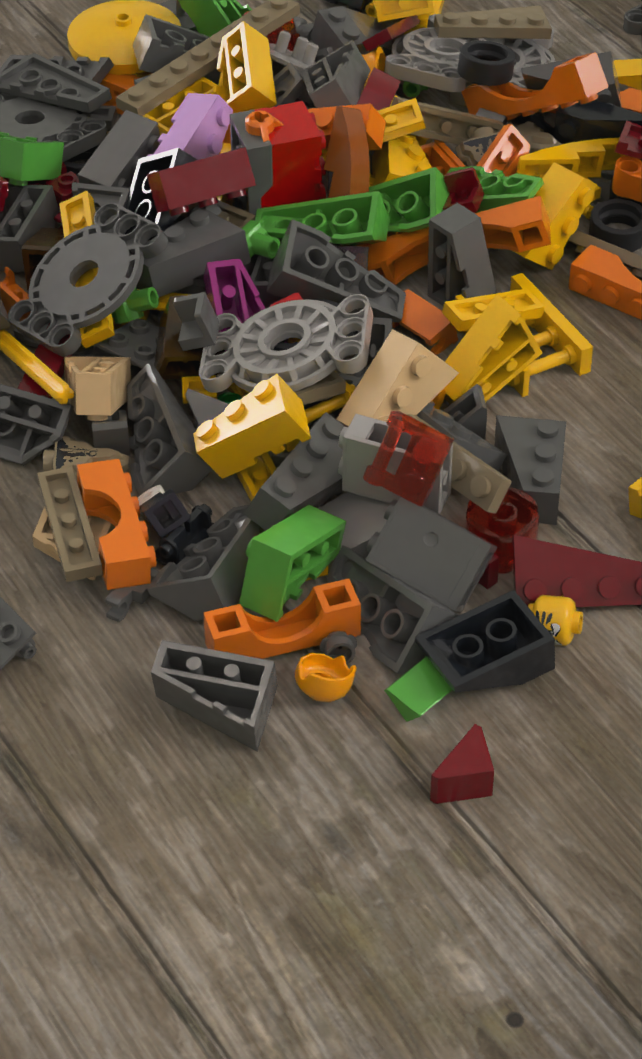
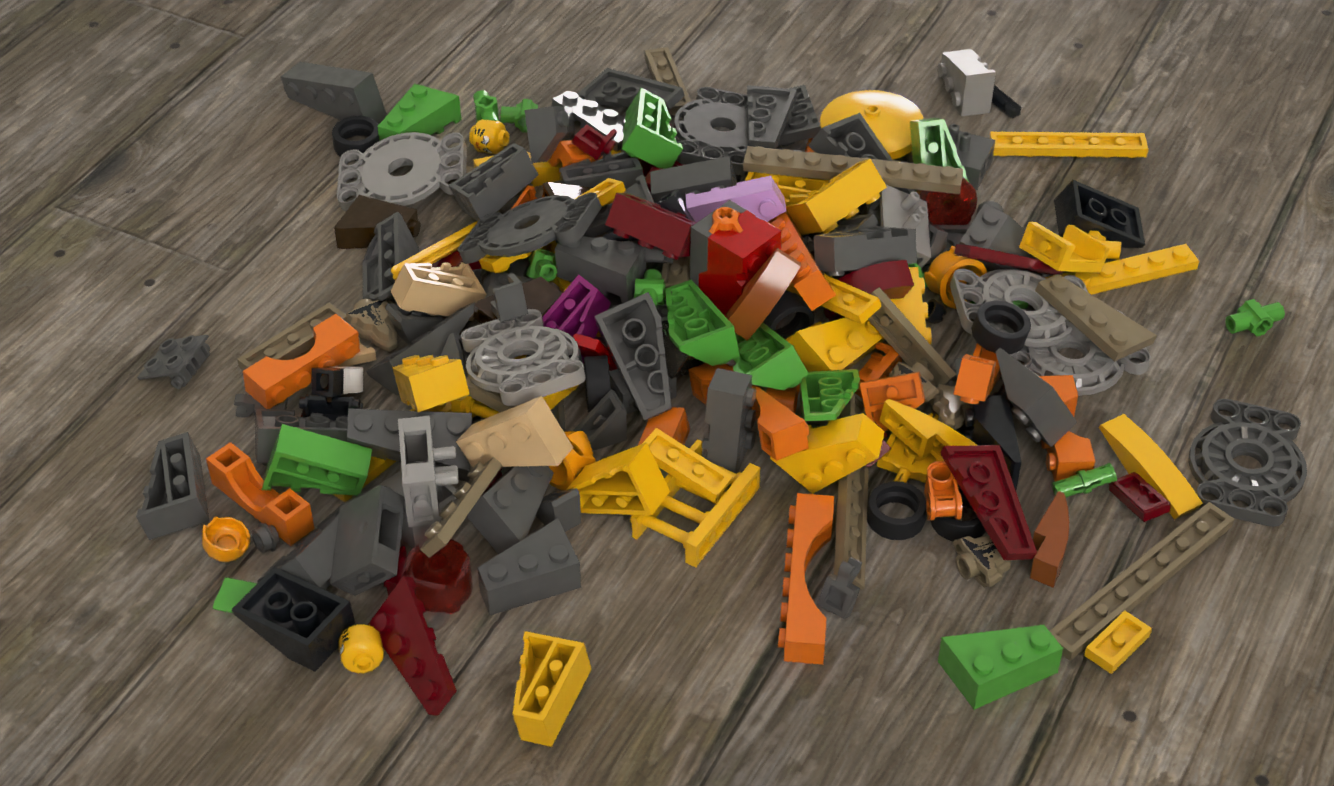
camera: 60 degrees right, 0 degrees up
clear red plate [363,411,454,507] -> none
dark red slope [430,724,494,804] -> none
dark red bracket [443,167,485,213] -> none

